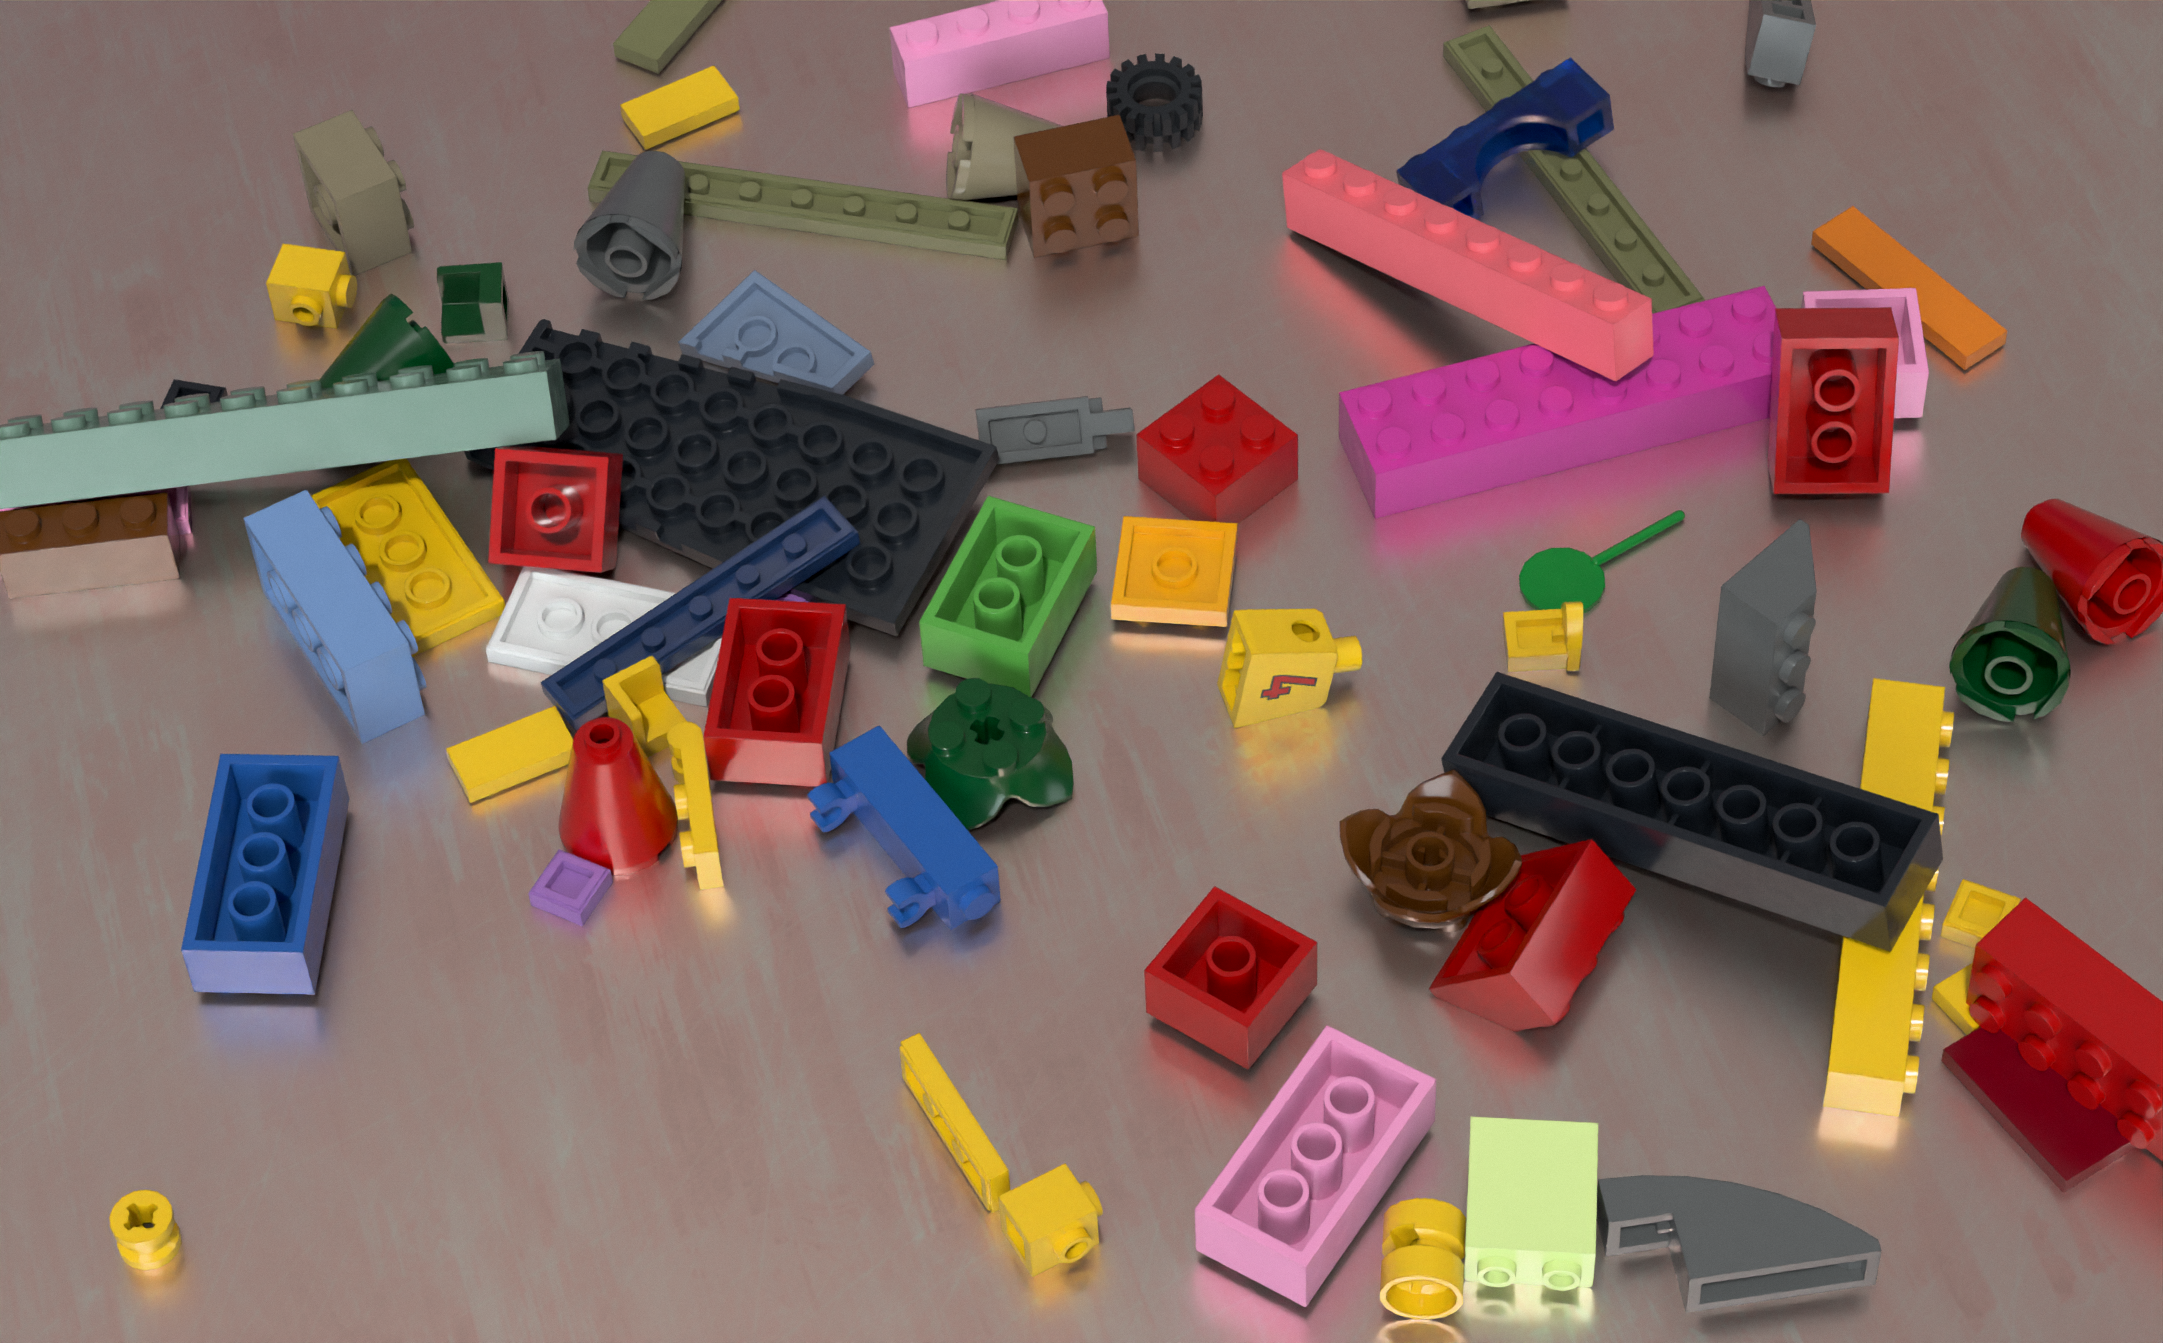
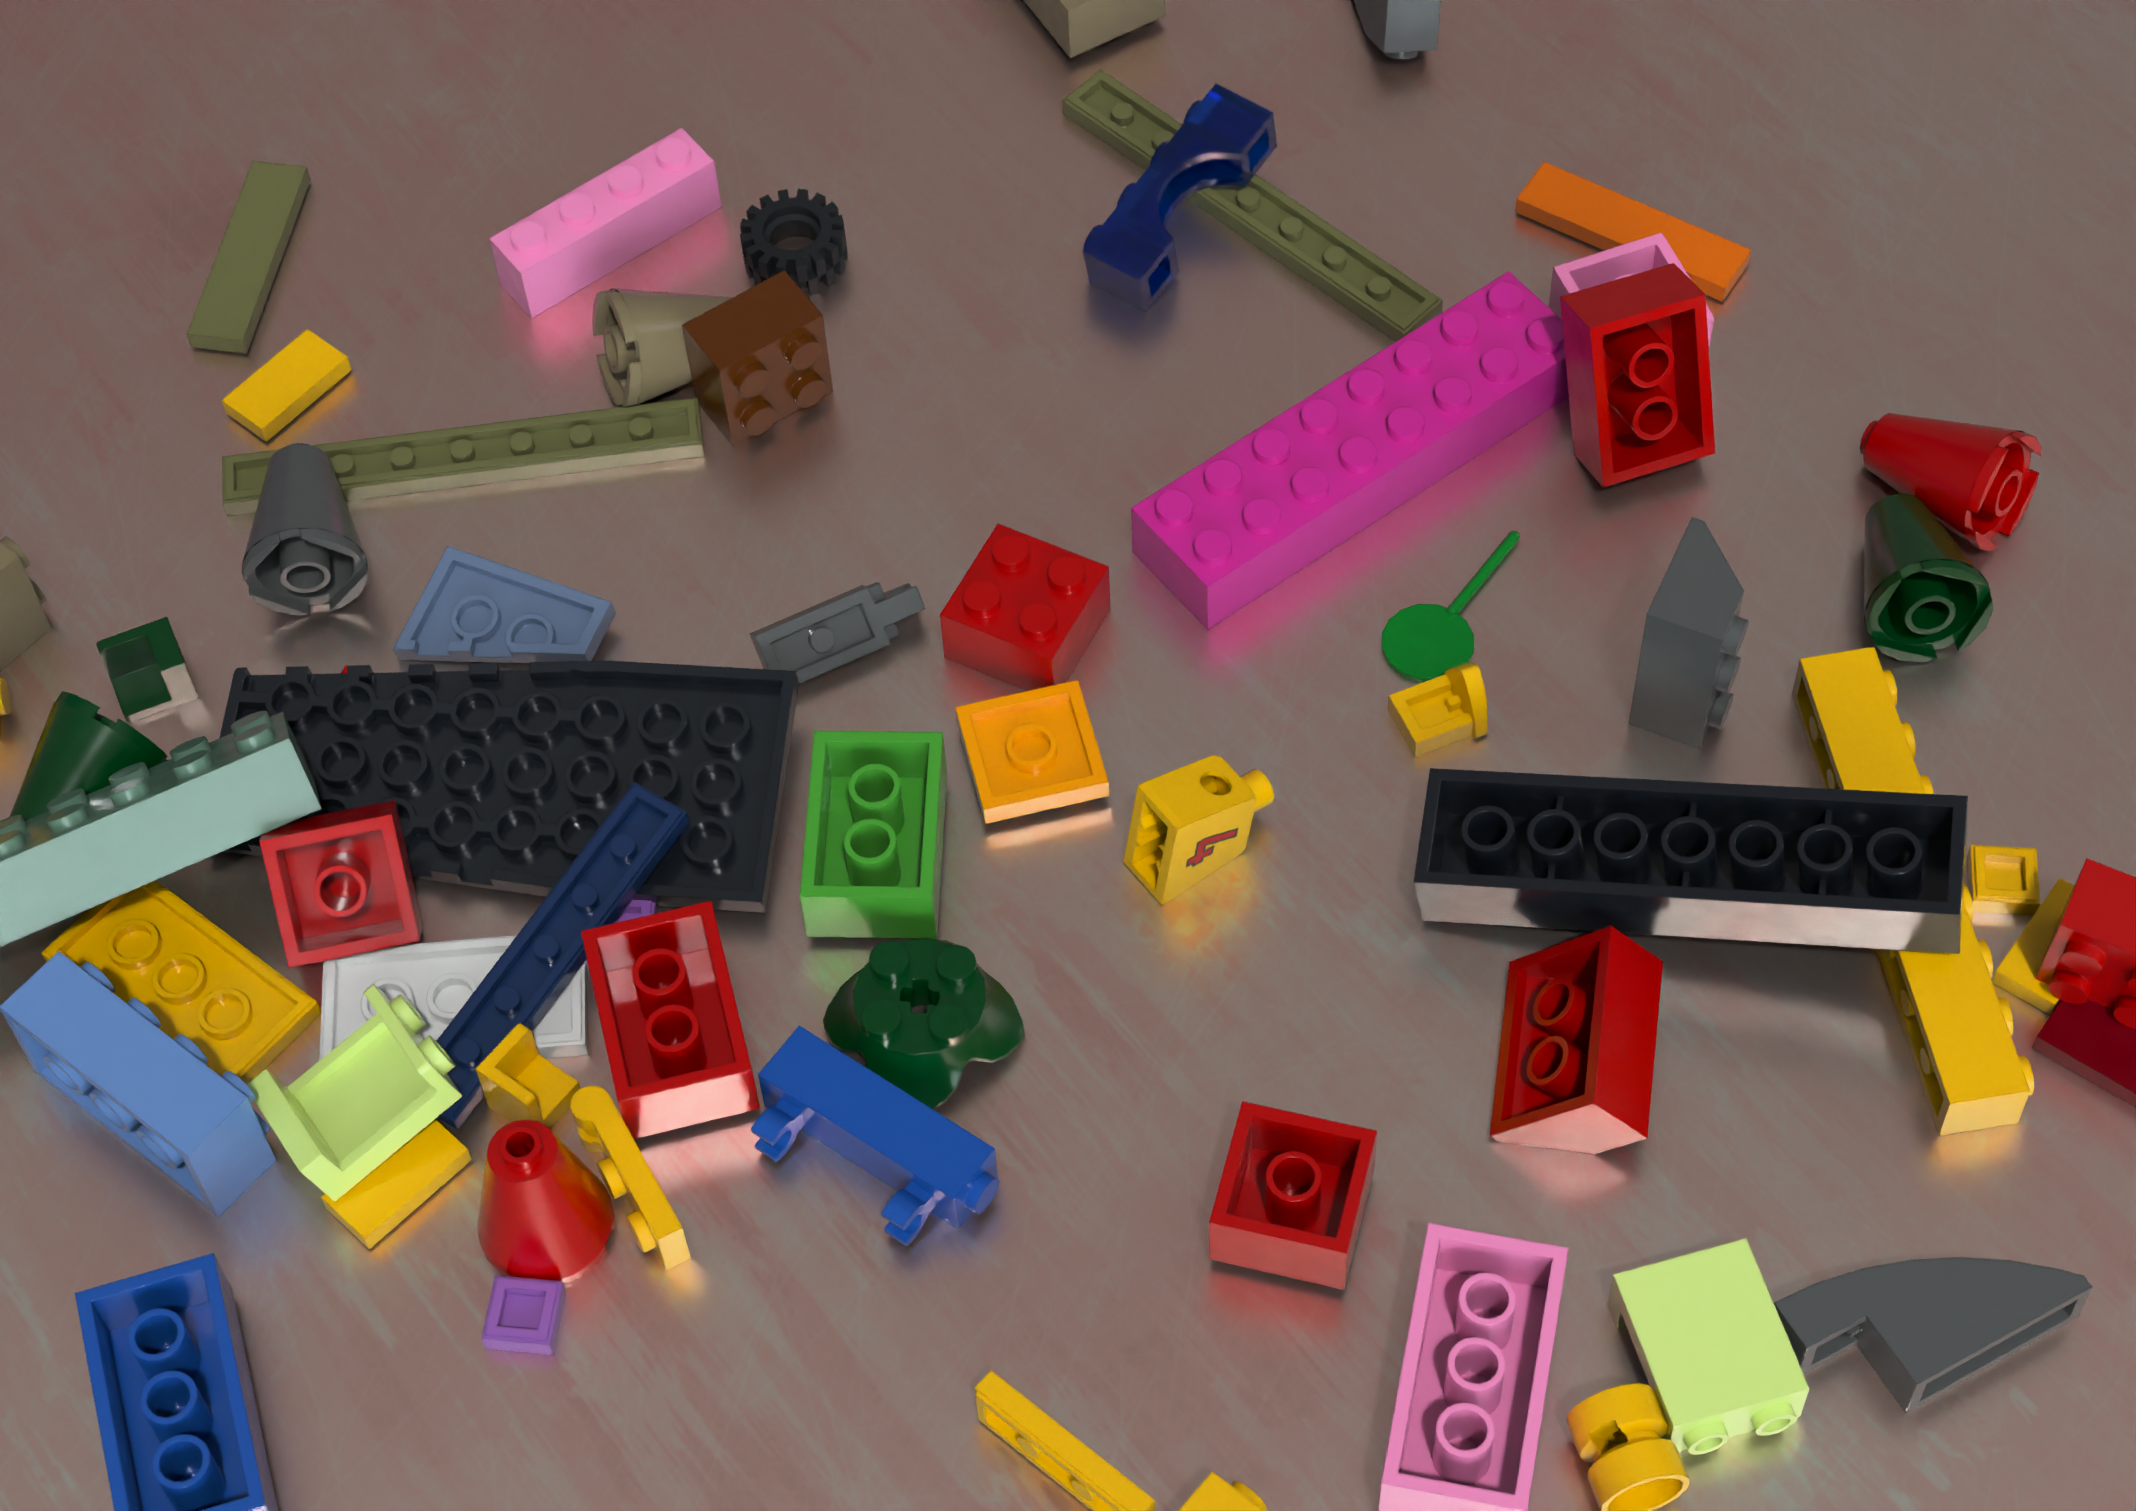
camera: 20 degrees left, 5 degrees up
coral brick [1282,149,1654,381] -> none
reddish brown brick [1339,769,1522,932] -> none
none -> yellowish green panel [247,984,462,1201]

